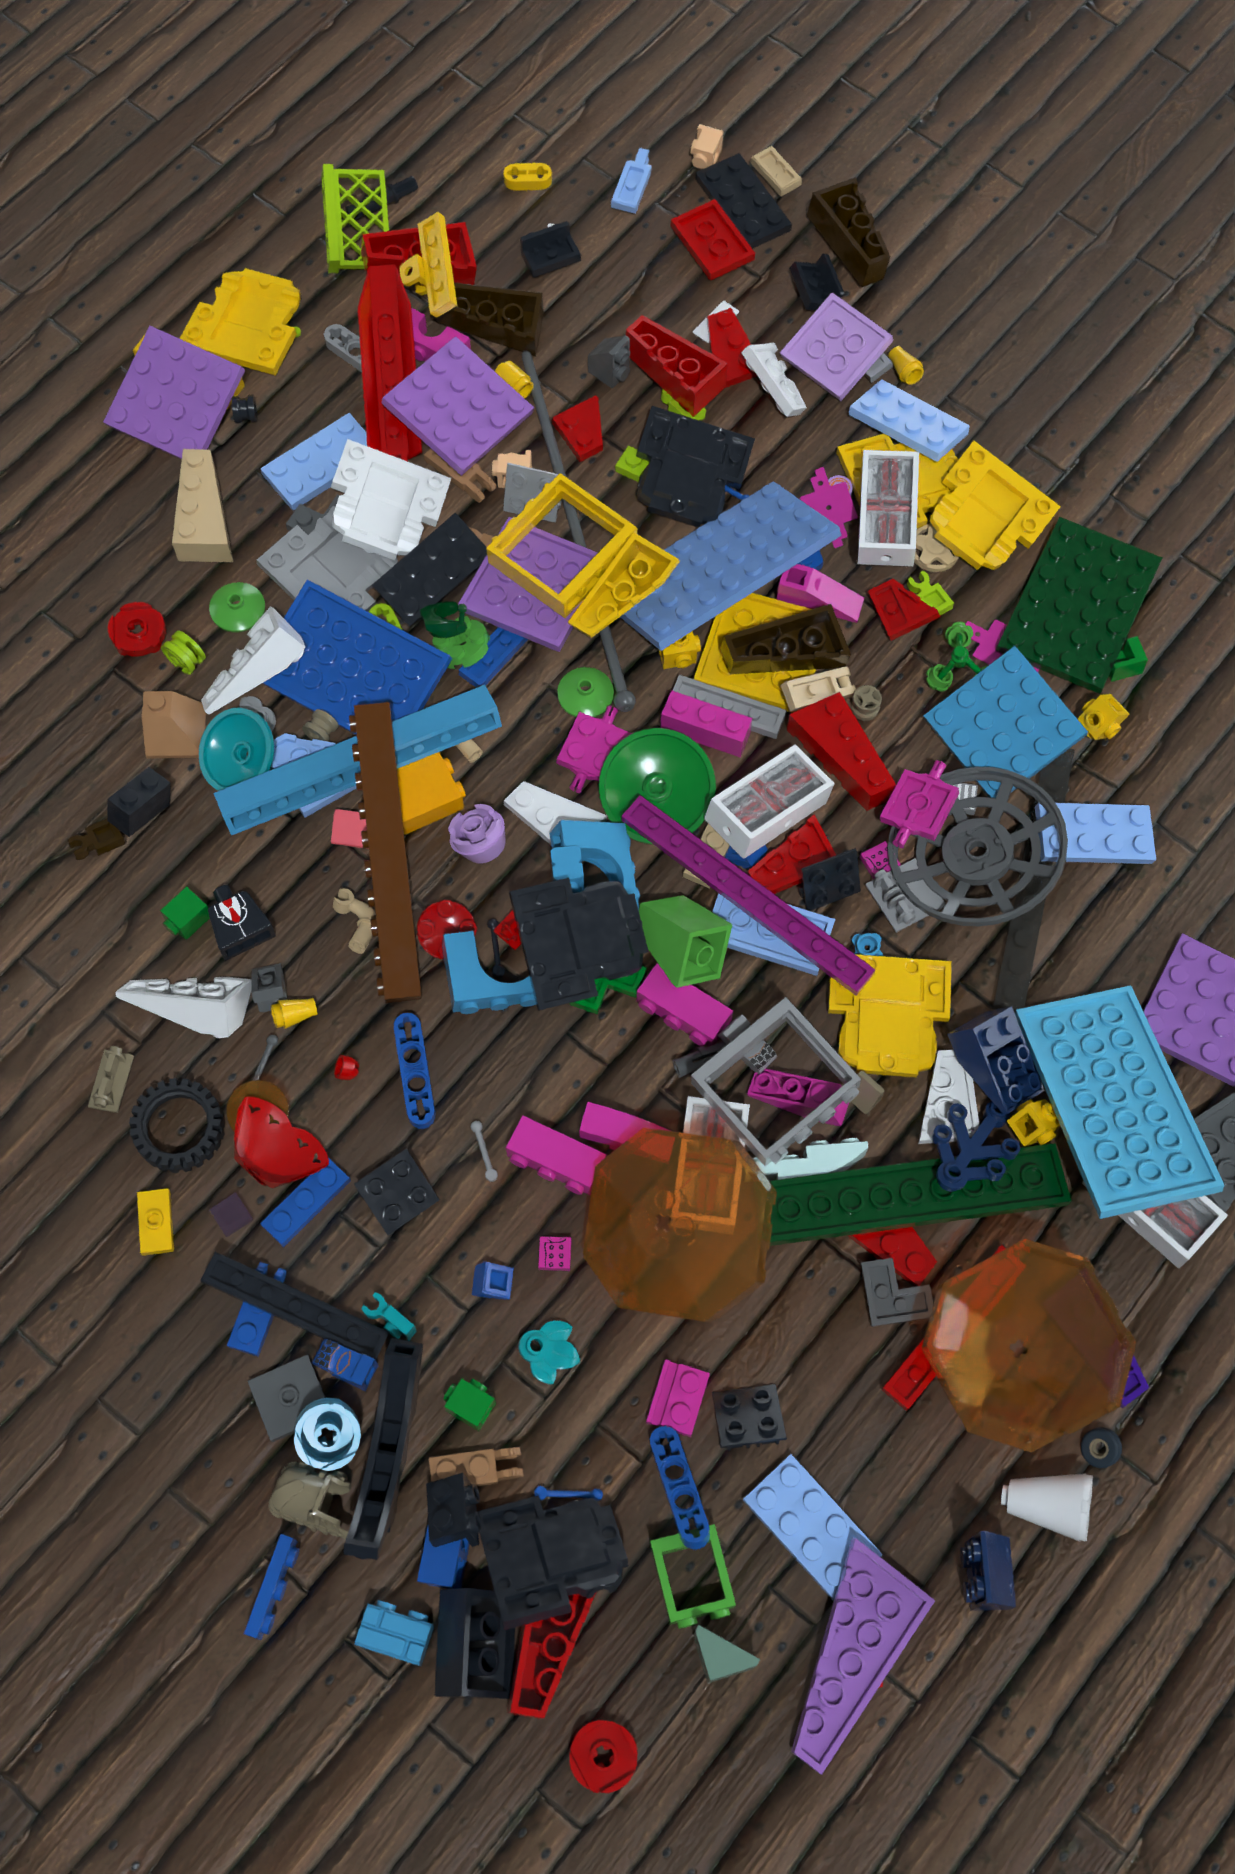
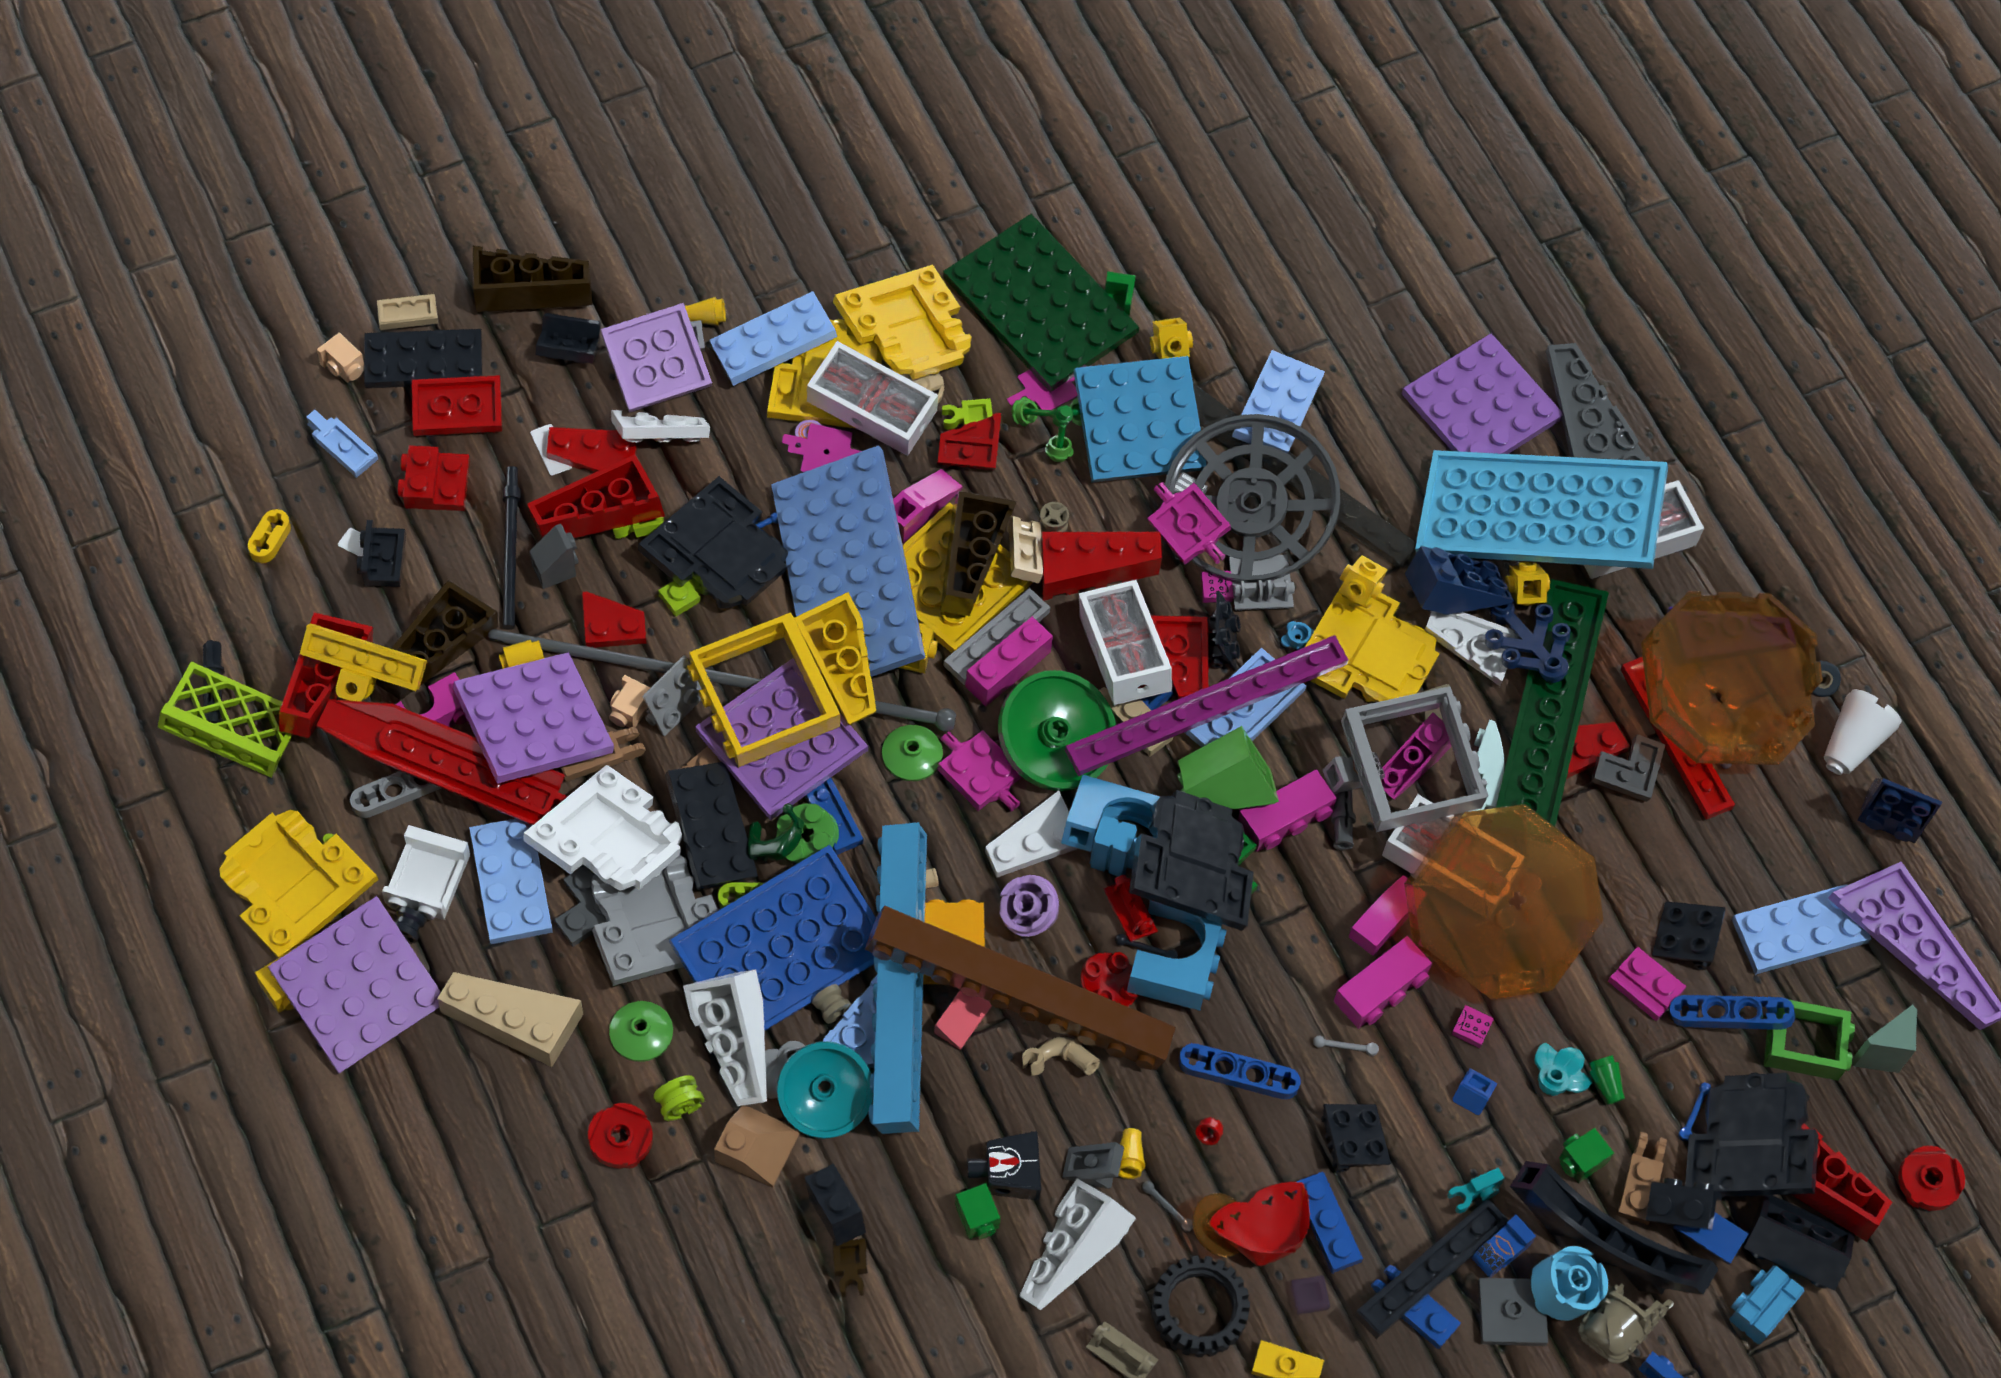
camera: 70 degrees left, 5 degrees down
none -> white panel [382,825,470,920]
none -> red plate [398,445,470,511]
none -> black bar [502,466,521,630]
none -> yellow brick [1339,555,1388,607]
none -> green cone [1589,1055,1626,1105]

